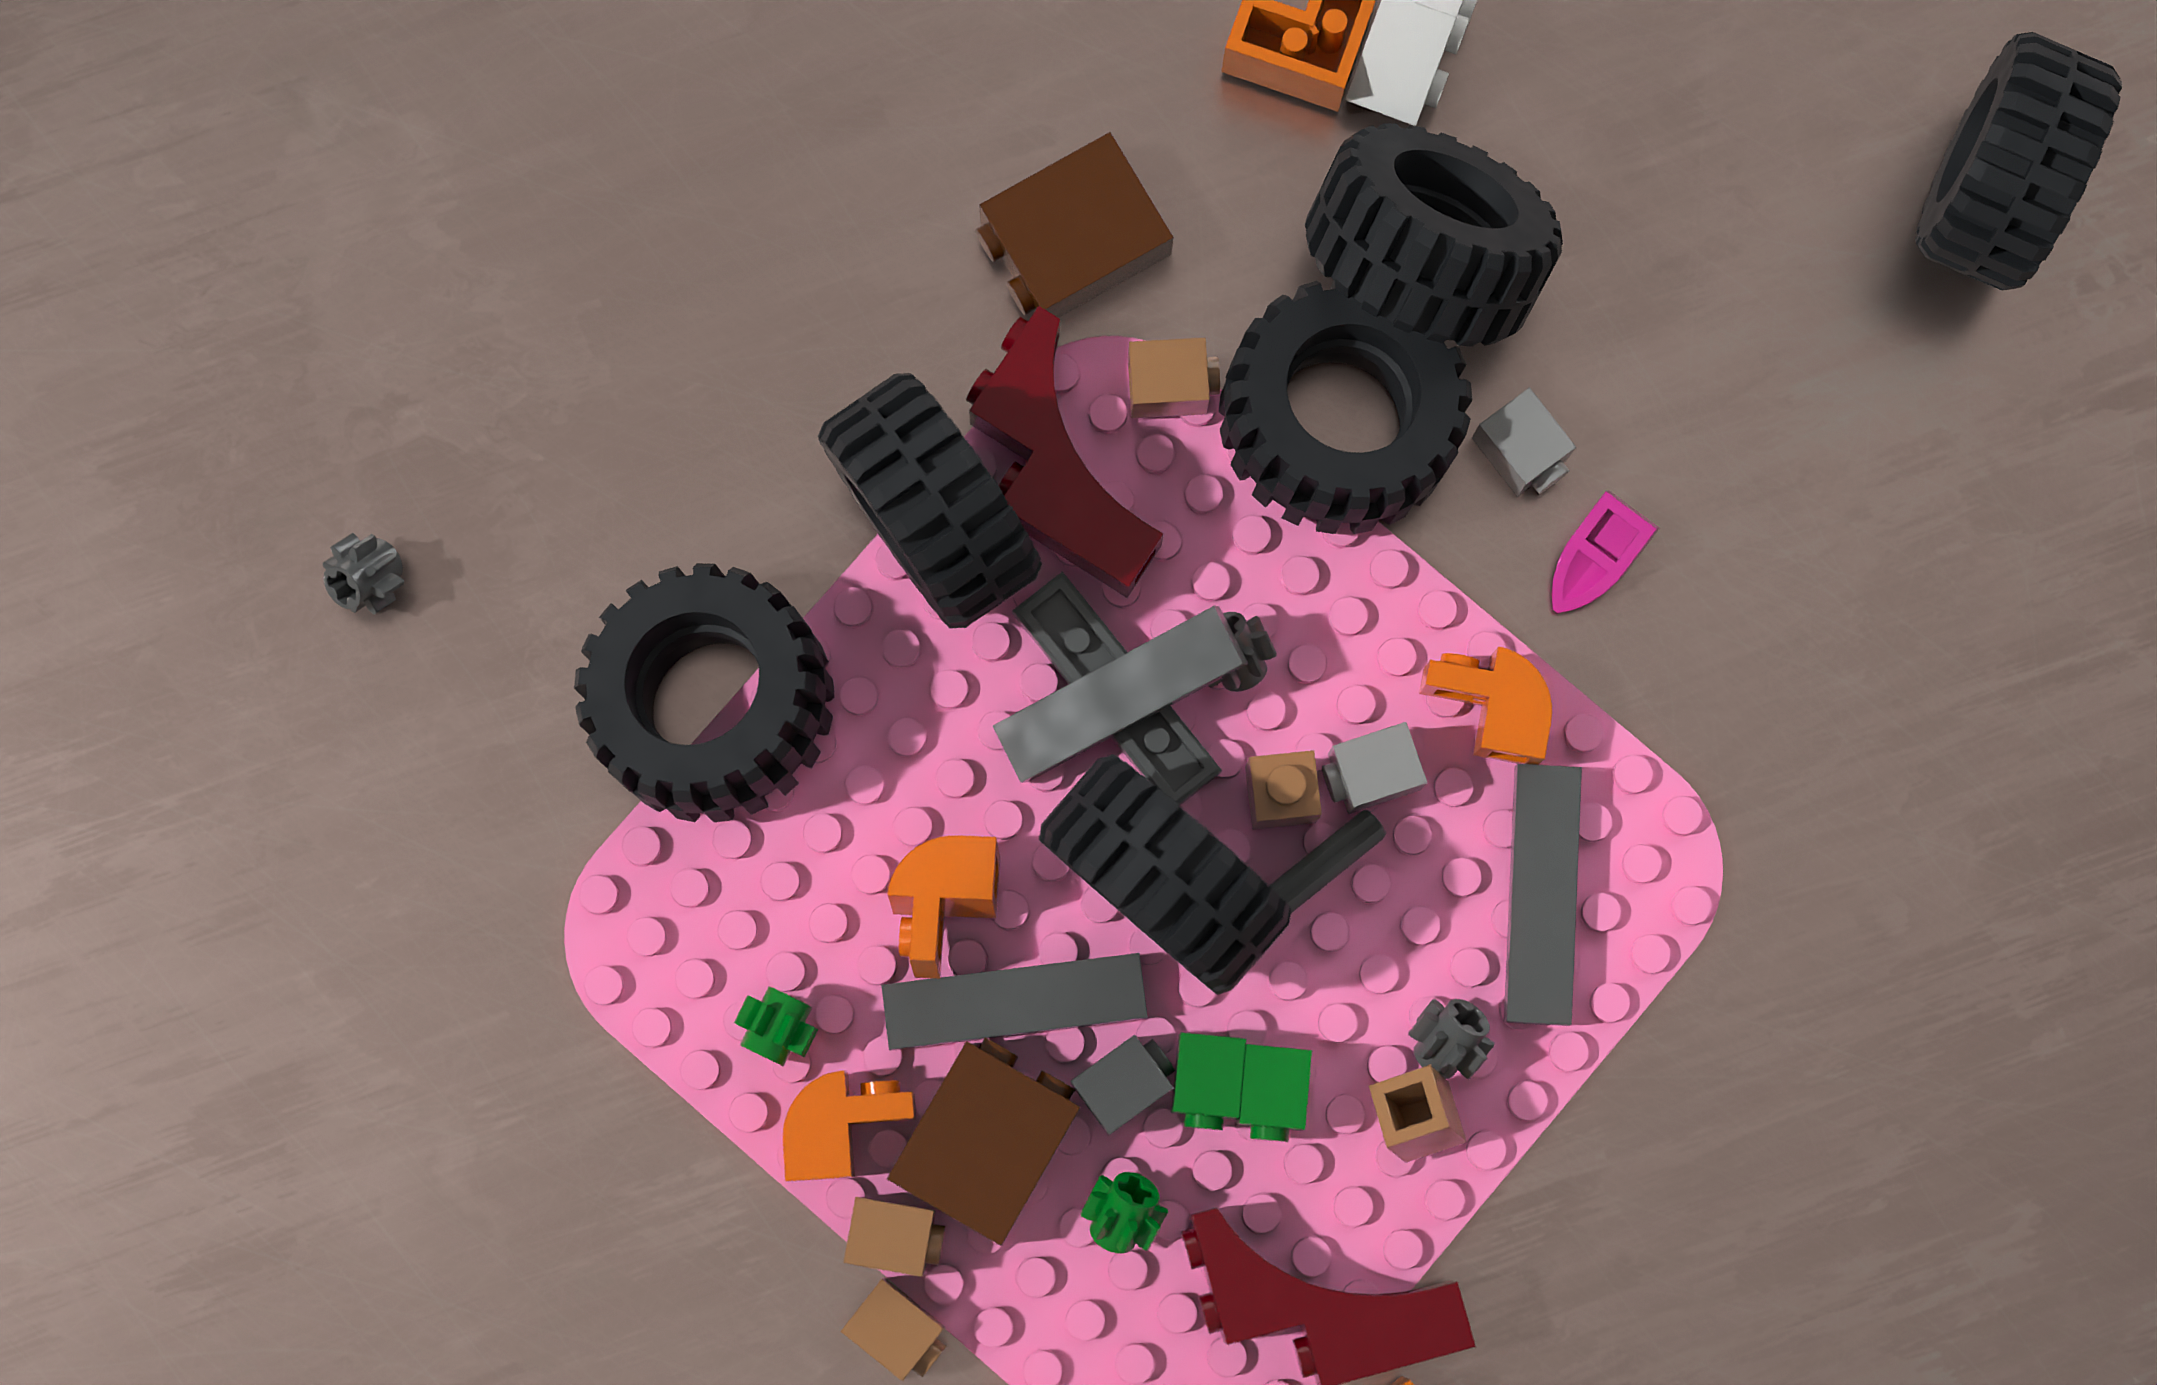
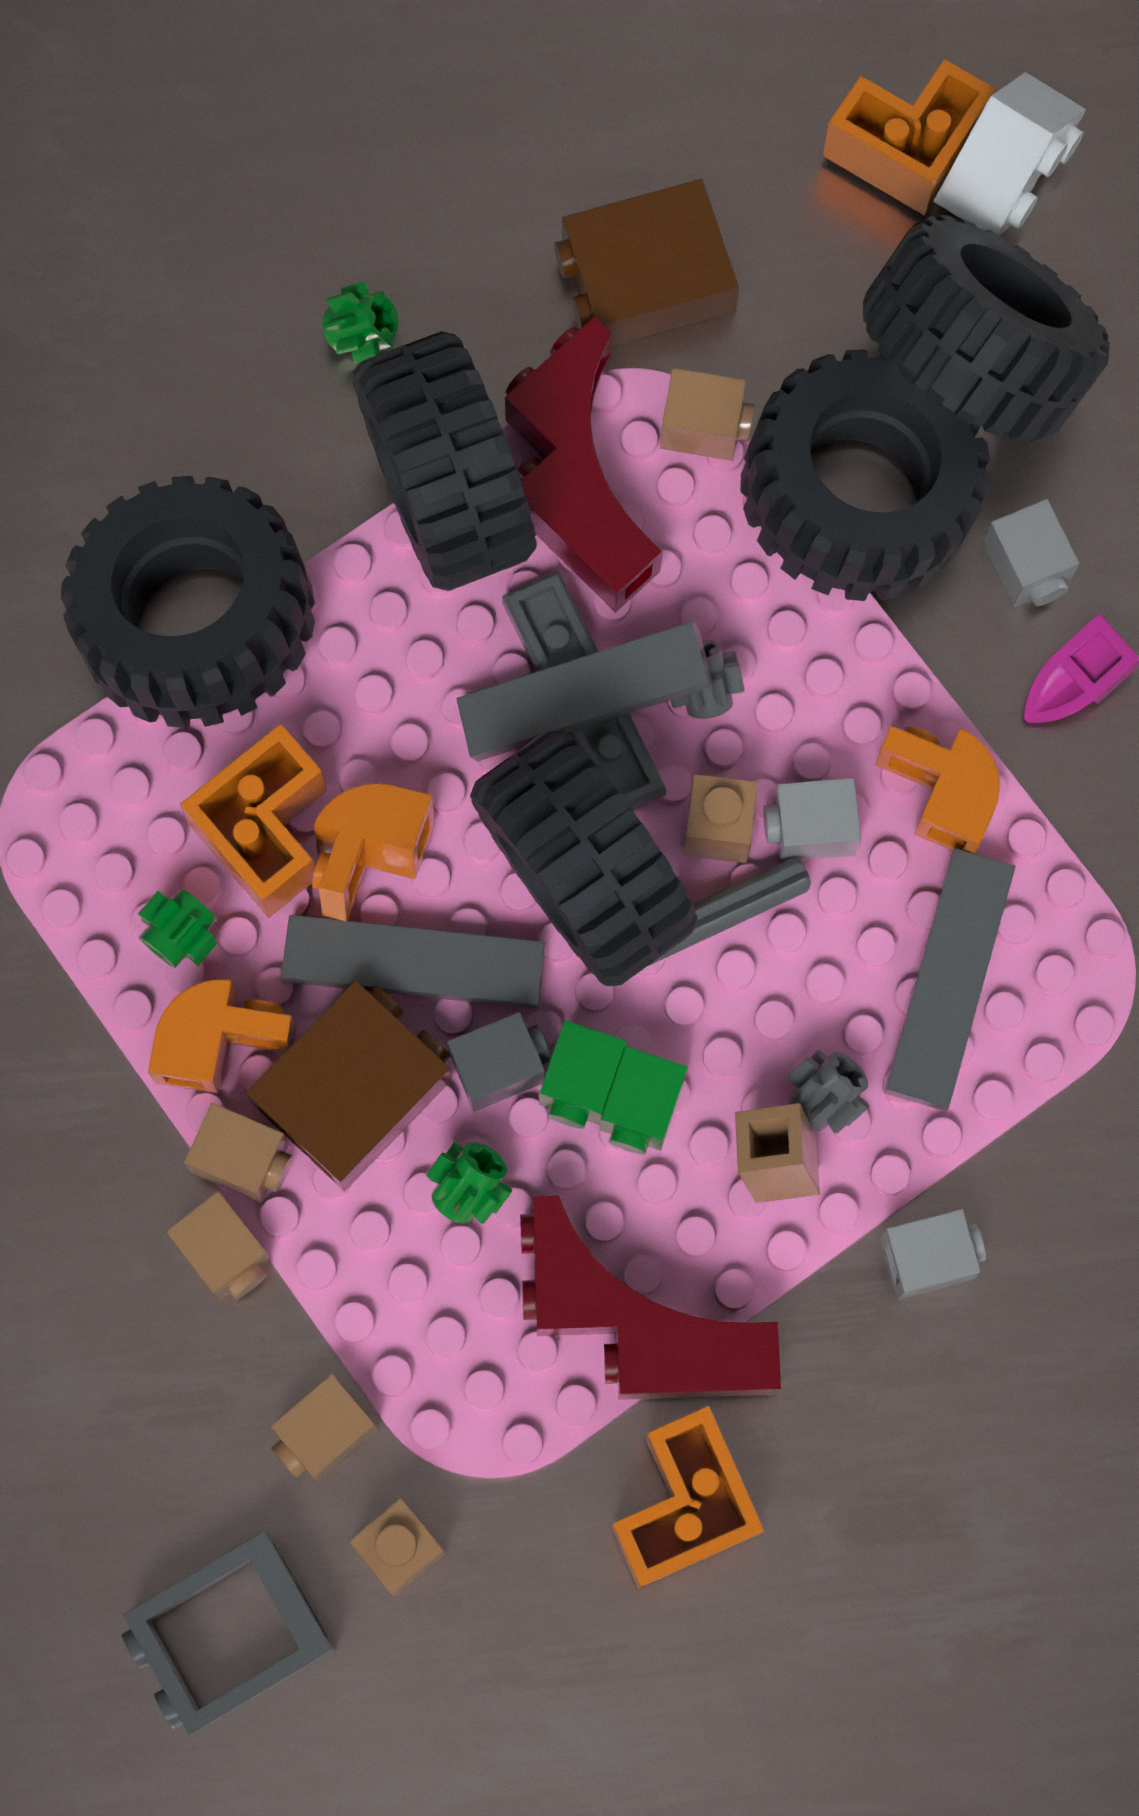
camera: 15 degrees right, 5 degrees down
none -> orange brick [180,723,327,918]
none -> green gear [322,282,399,363]
none -> light grey brick [880,1209,986,1300]

